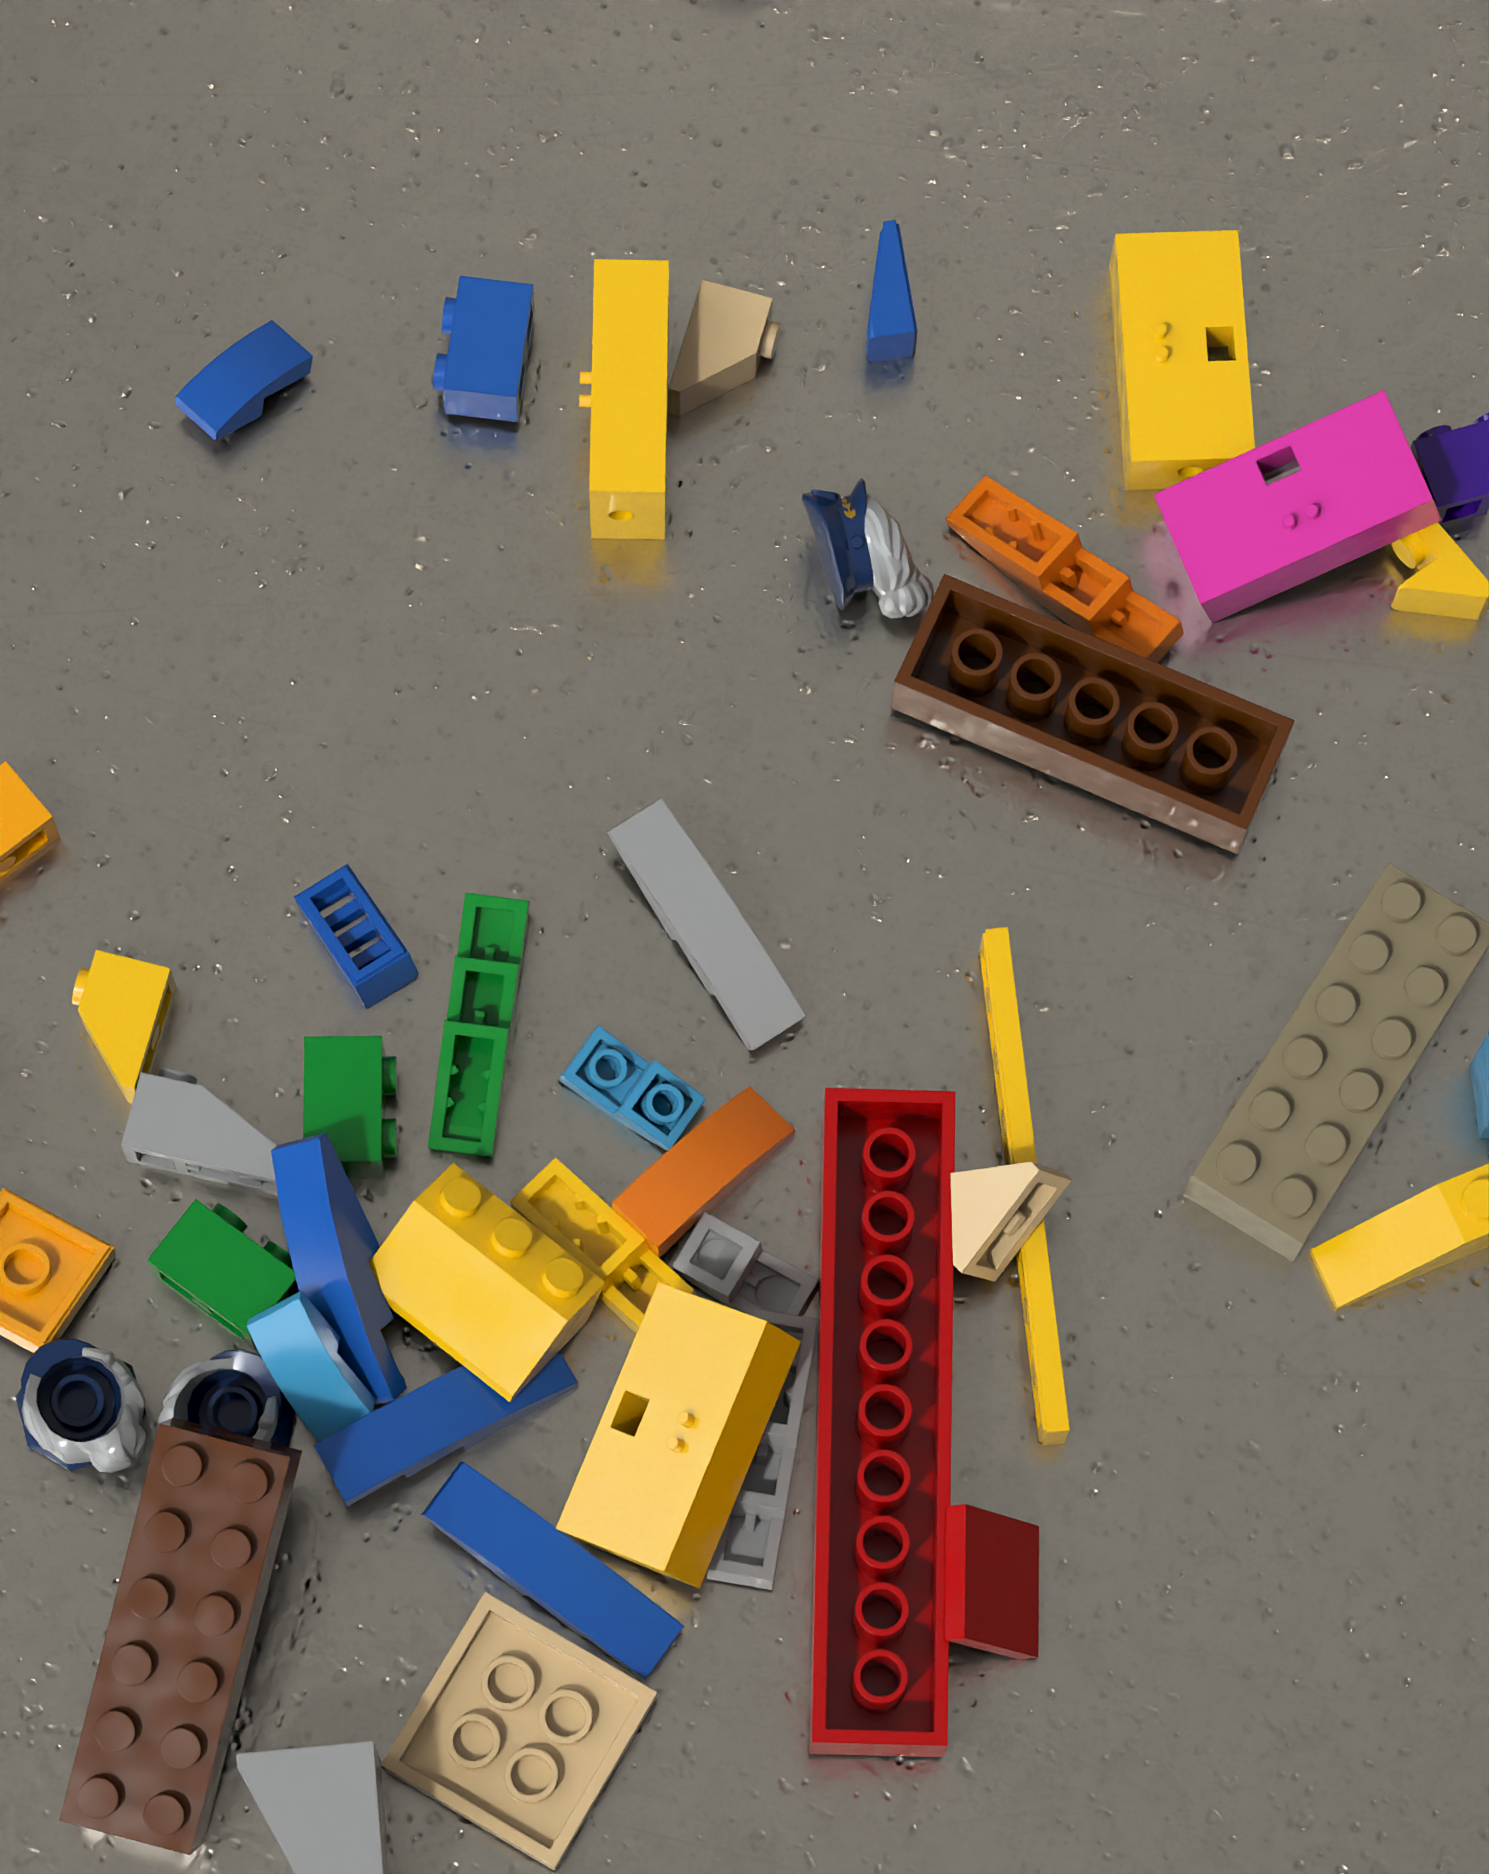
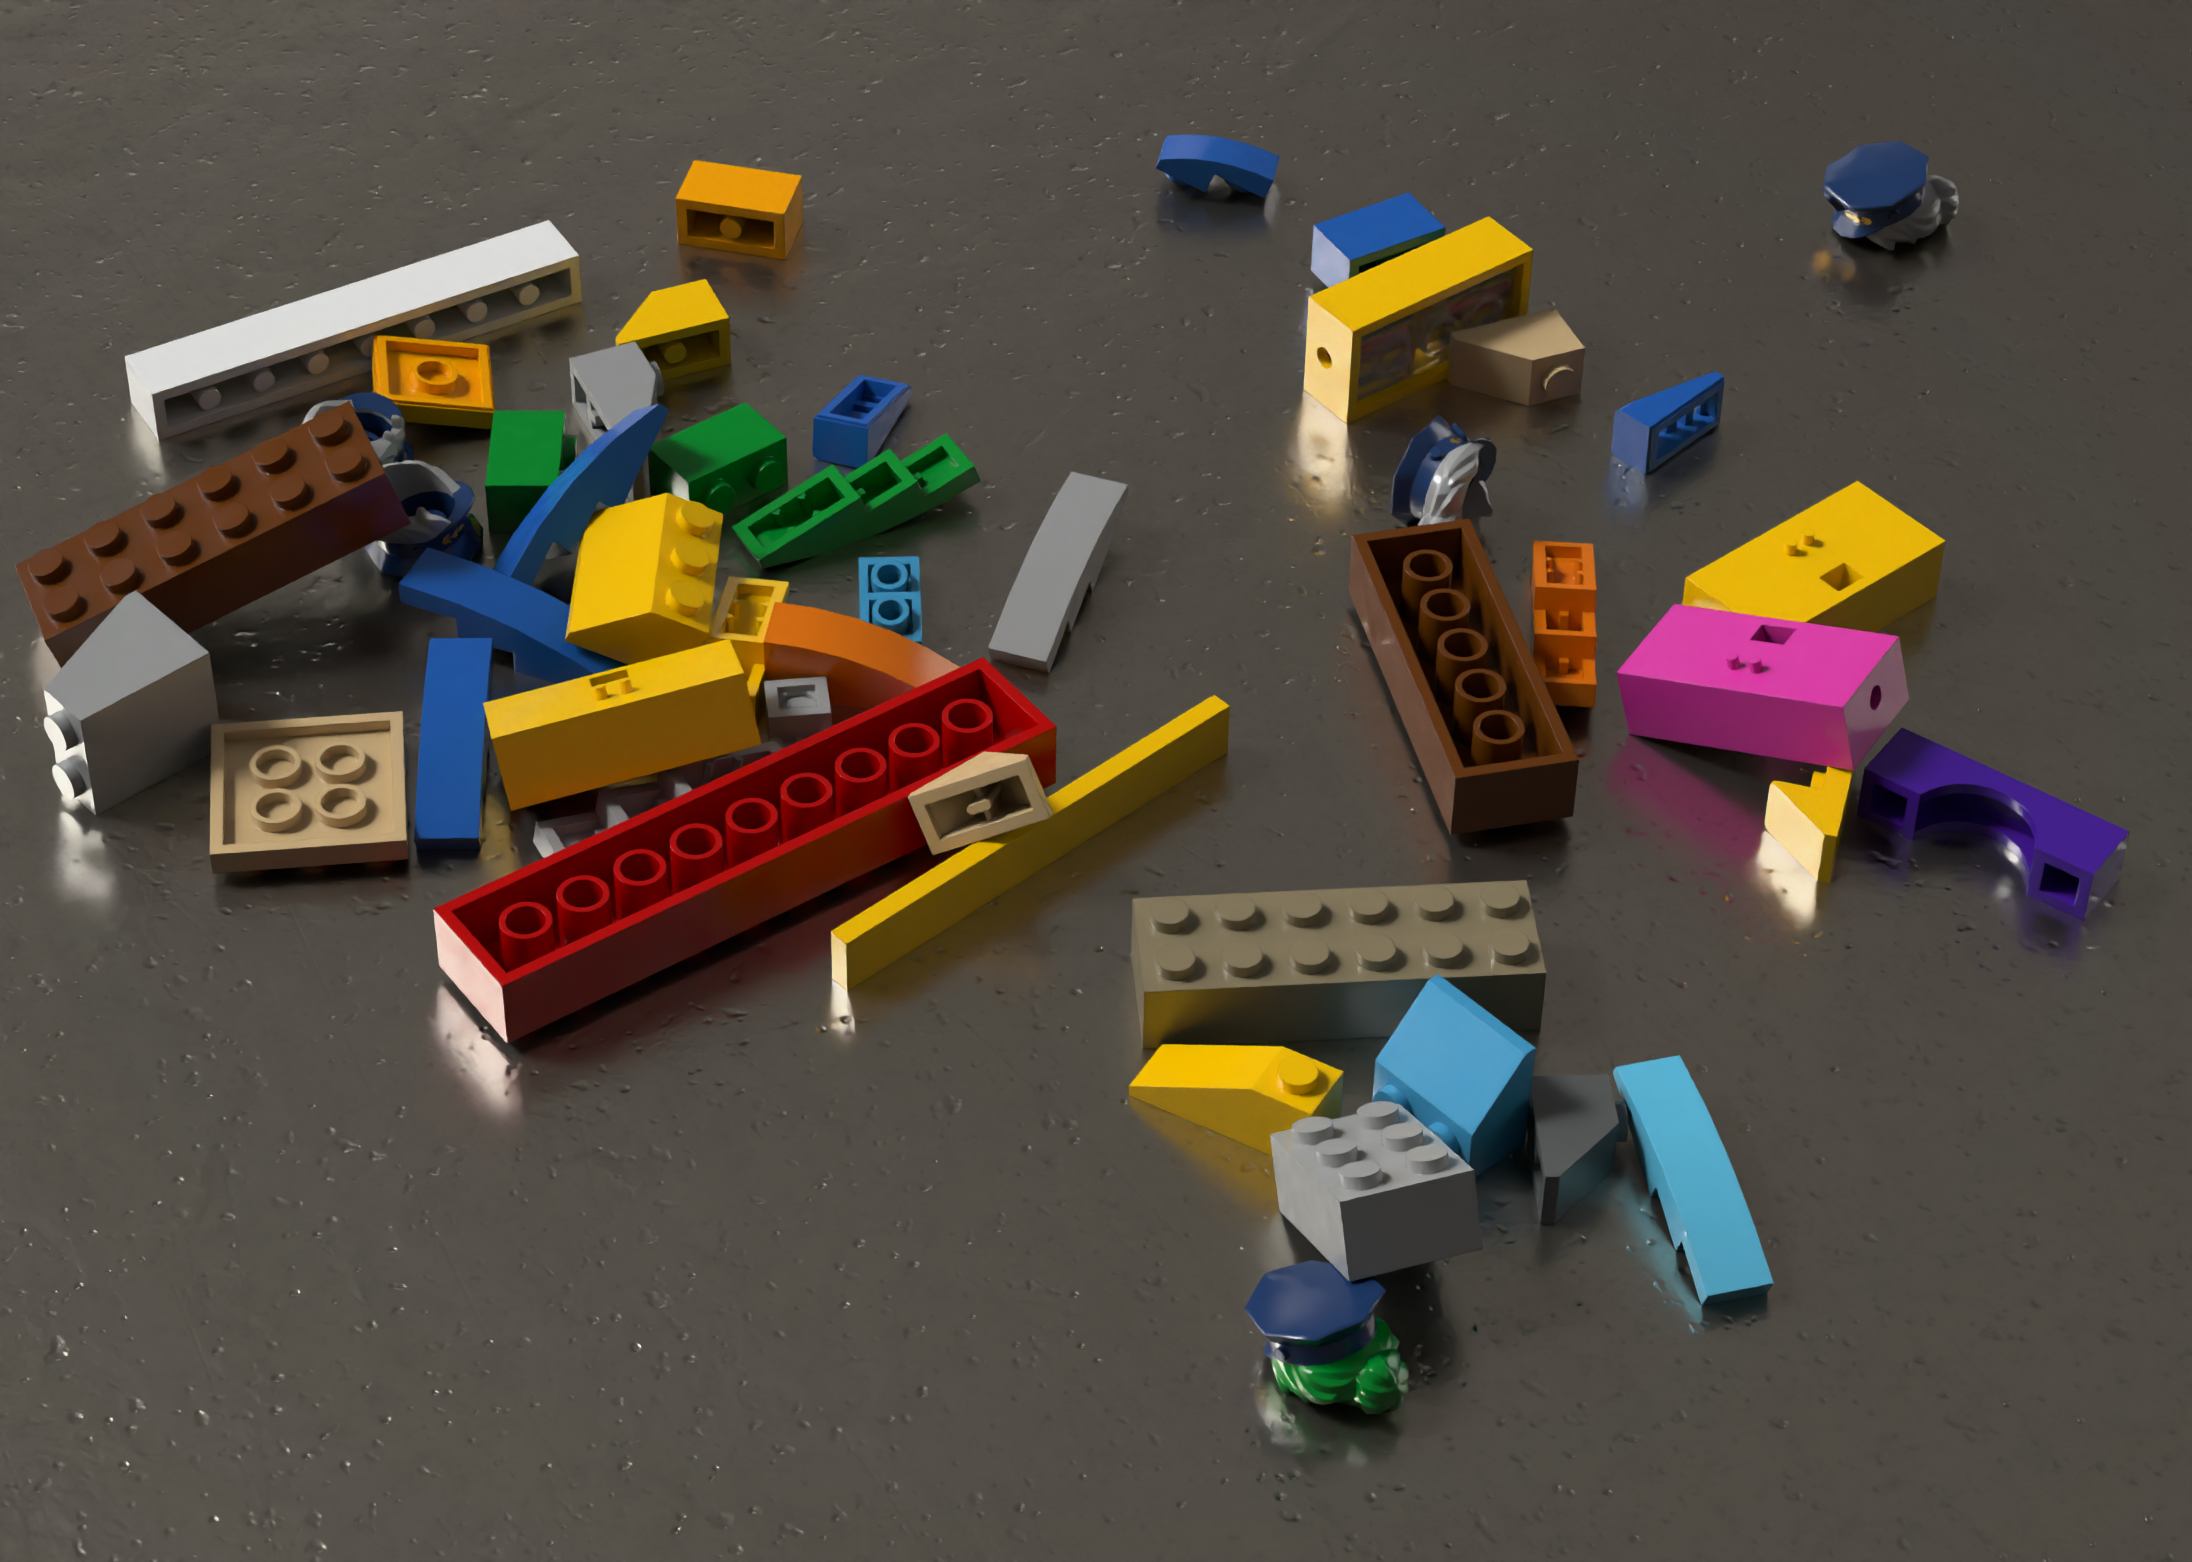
camera: 55 degrees right, 30 degrees down
dark azure slope [247,1291,375,1441] -> none
red tile [944,1504,1039,1659] -> none

